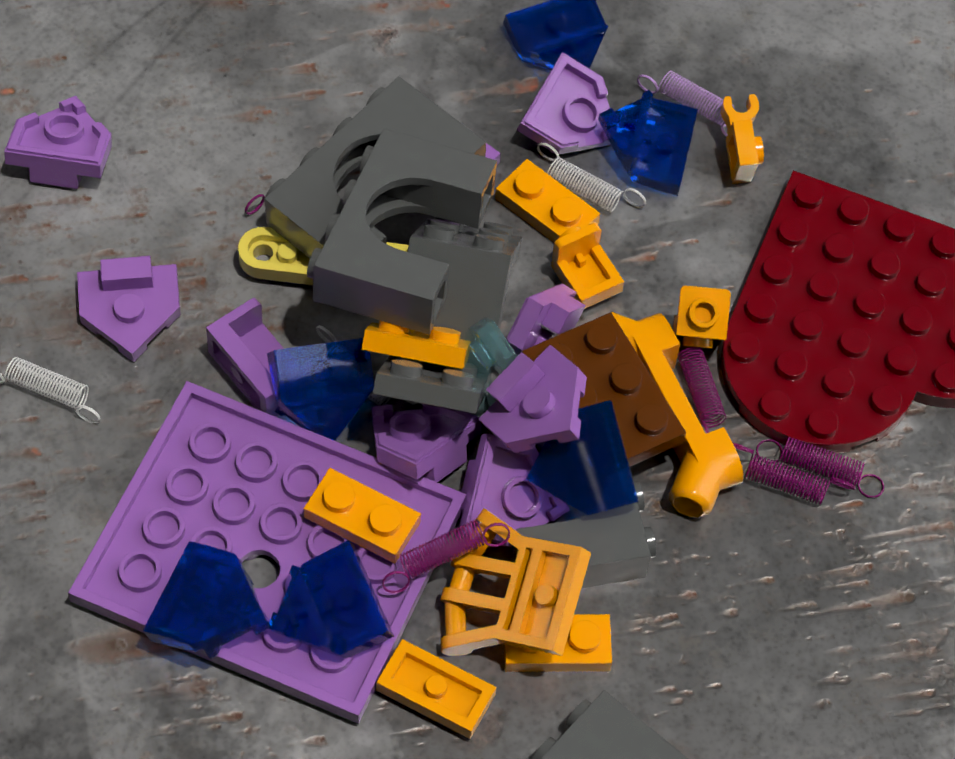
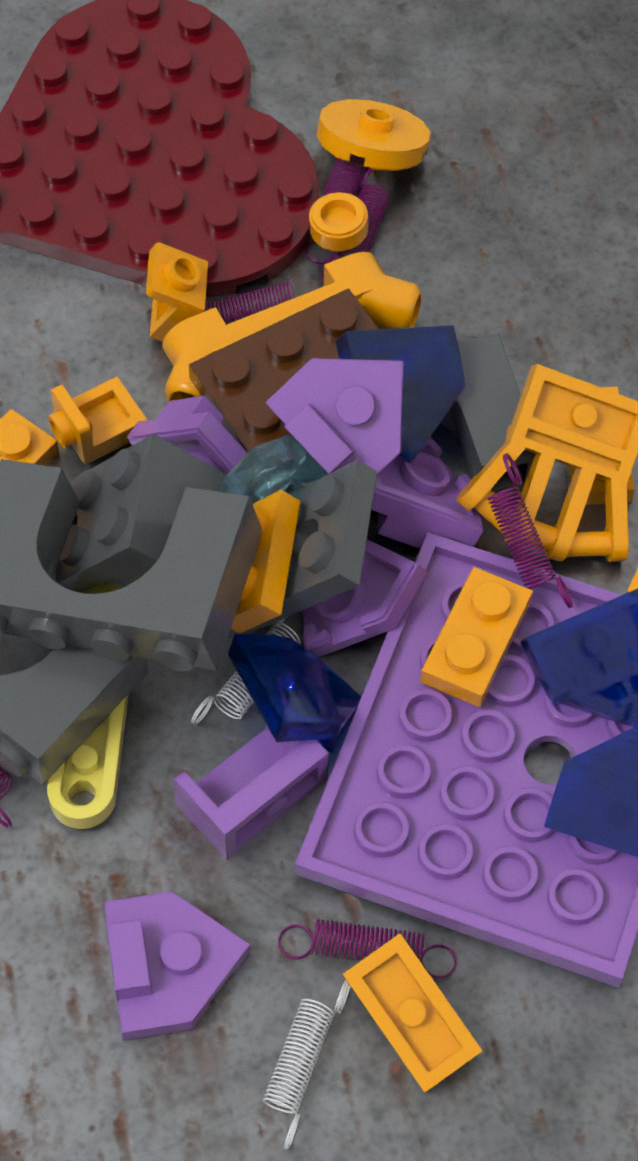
camera: 90 degrees left, 0 degrees up
none -> magenta piece [278,919,457,978]
none -> light orange tile [309,192,368,251]
none -> light orange plate [316,99,431,171]
none -> light orange plate [343,933,483,1093]

